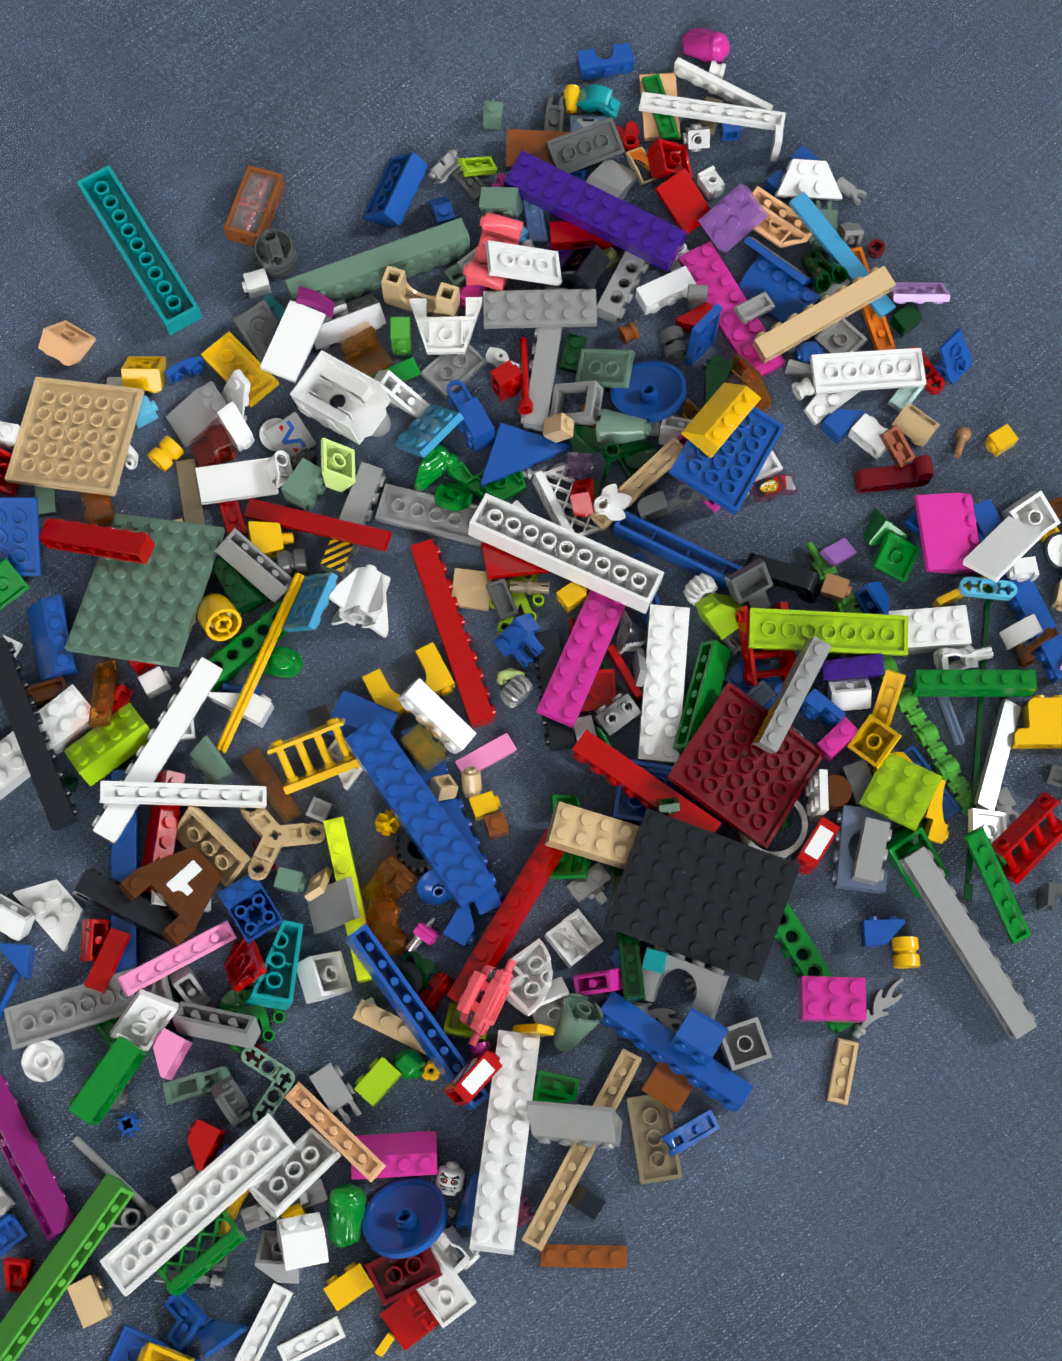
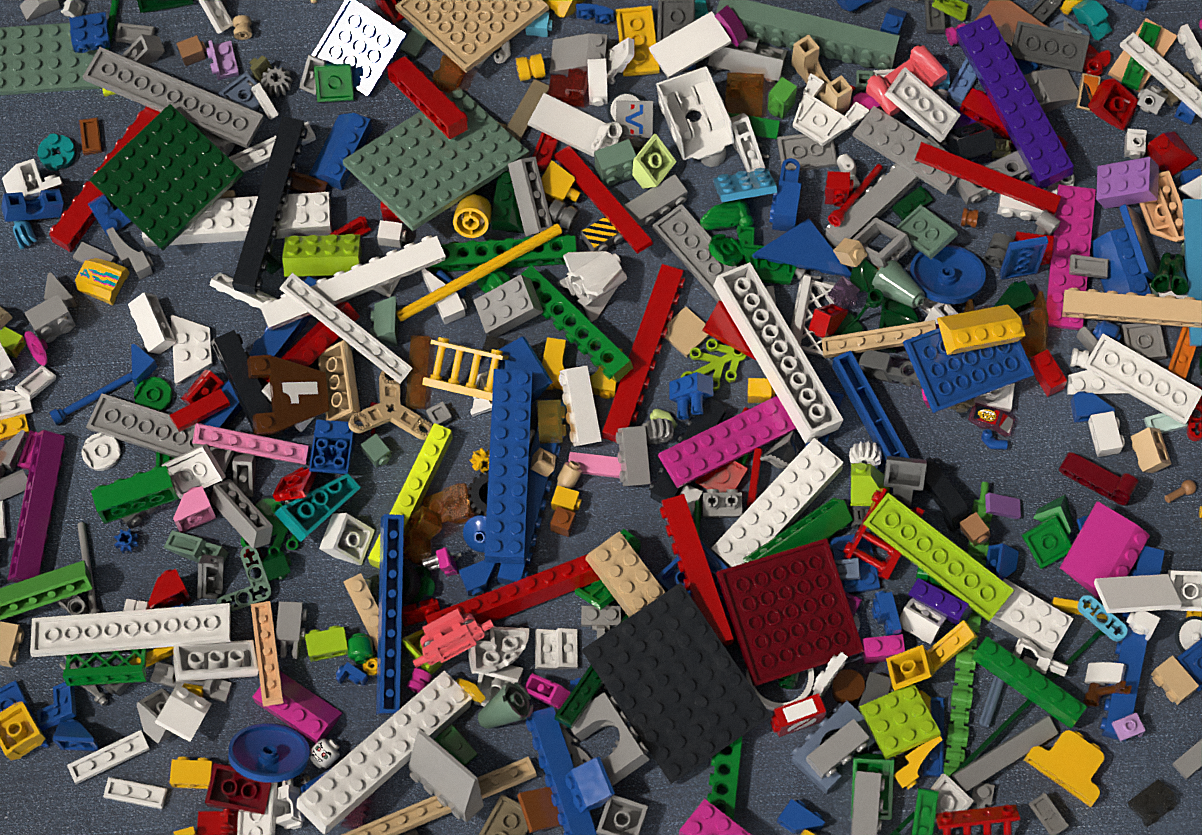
camera: 40 degrees right, 5 degrees down
clear orange plate [88,660,118,728] -> none
dark azure plate [282,572,338,632] -> none
tan plate [304,866,332,902] -> none
light grey tile [307,877,360,934] -> none
green hair [327,1183,366,1248] -> none
red brick [442,1050,503,1106] -> none
sand green slope [479,187,523,218] -> none
dark grey tile [485,578,519,622] -> none
dark tan pin [510,579,550,595] -> none
white plate [593,484,632,521] -> none
light grey tile [632,648,648,687] -> none
teal tile [642,948,668,974] -> none
red tile [654,168,711,235] -> none
plate [656,797,680,815] -> none
light grey brick [752,636,832,754] -> none
copper plate [879,425,916,468] -> none
none -> green tile [134,377,173,412]
none -> white plate [210,273,278,309]
none -> dark green brick [261,551,292,581]
none -> blue bracket [336,662,369,686]
none -> light grey brick [473,275,543,337]
none -> green brick [520,265,634,383]
none -> light grey brick [616,426,651,486]
none -> red tile [914,142,1061,215]
none -> blue arm [981,429,1008,450]
none -> red brick [1029,349,1067,397]
none -> red slope [1145,131,1198,177]

